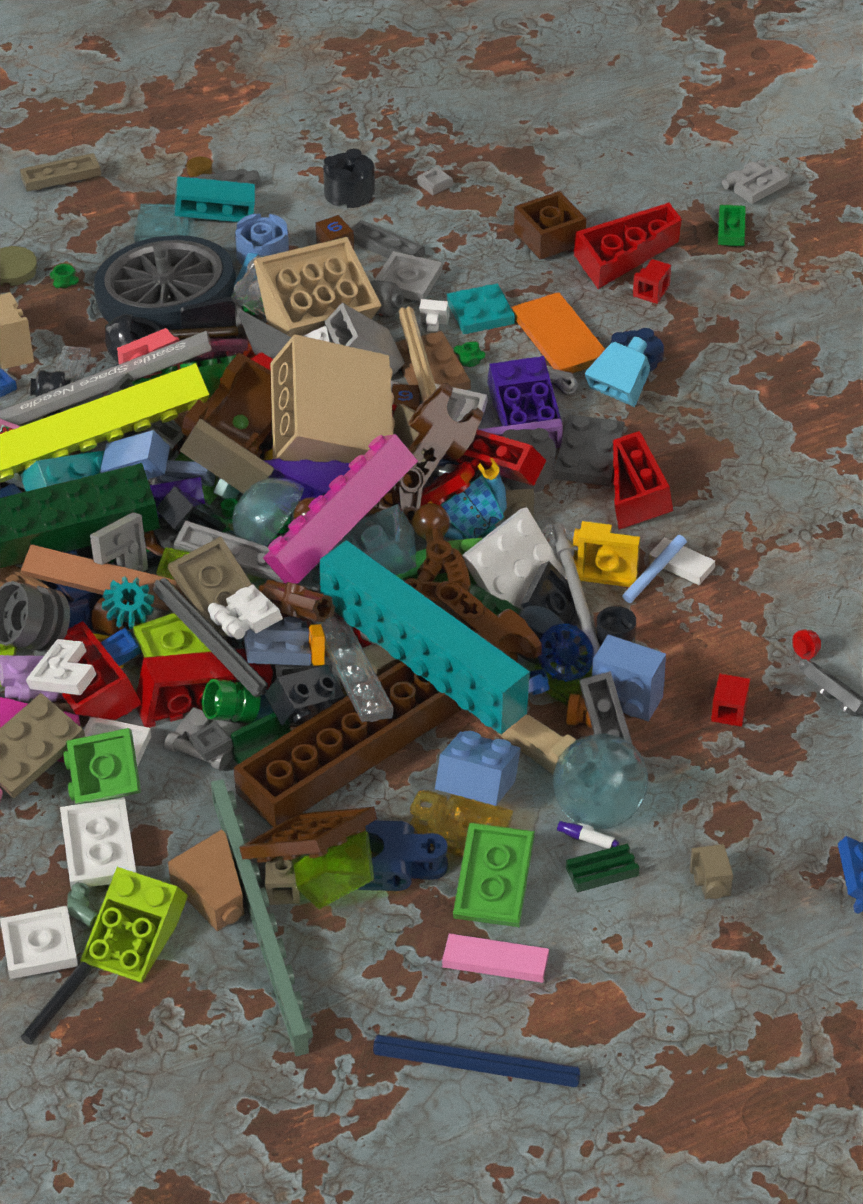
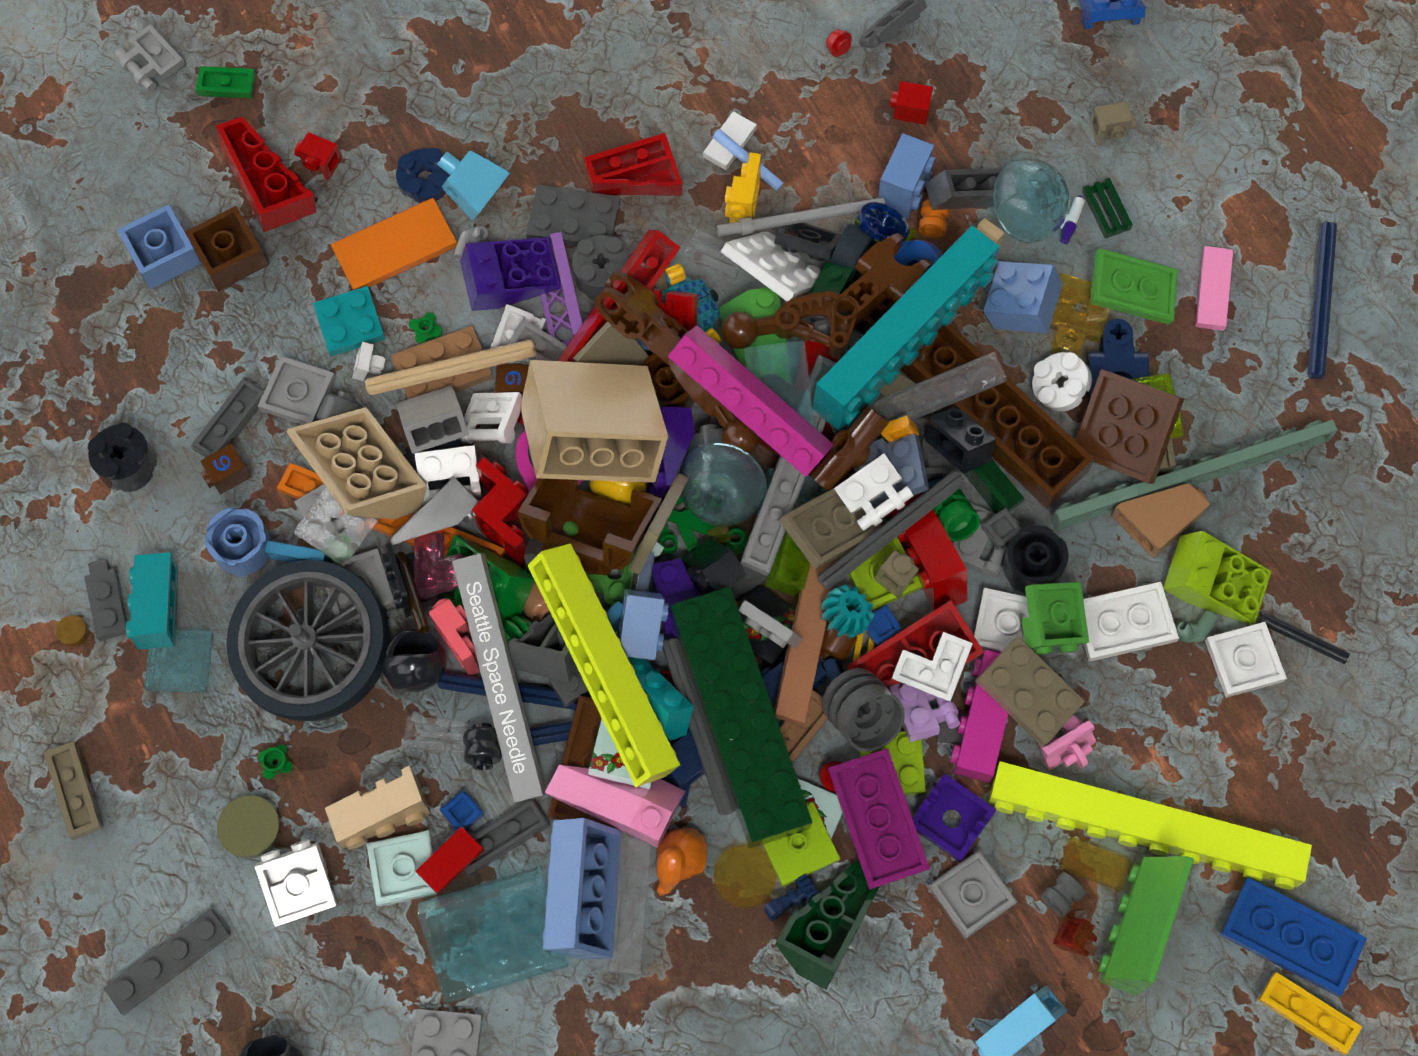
camera: 90 degrees left, 25 degrees up
light grey tile [417,167,453,195] -> none
black wheel [596,606,636,647] -> none
none -> medium blue brick [117,204,201,290]
none -> dark tan brick [874,550,919,598]
none -> black brick [1003,525,1069,593]
none -> white plate [1032,352,1092,412]

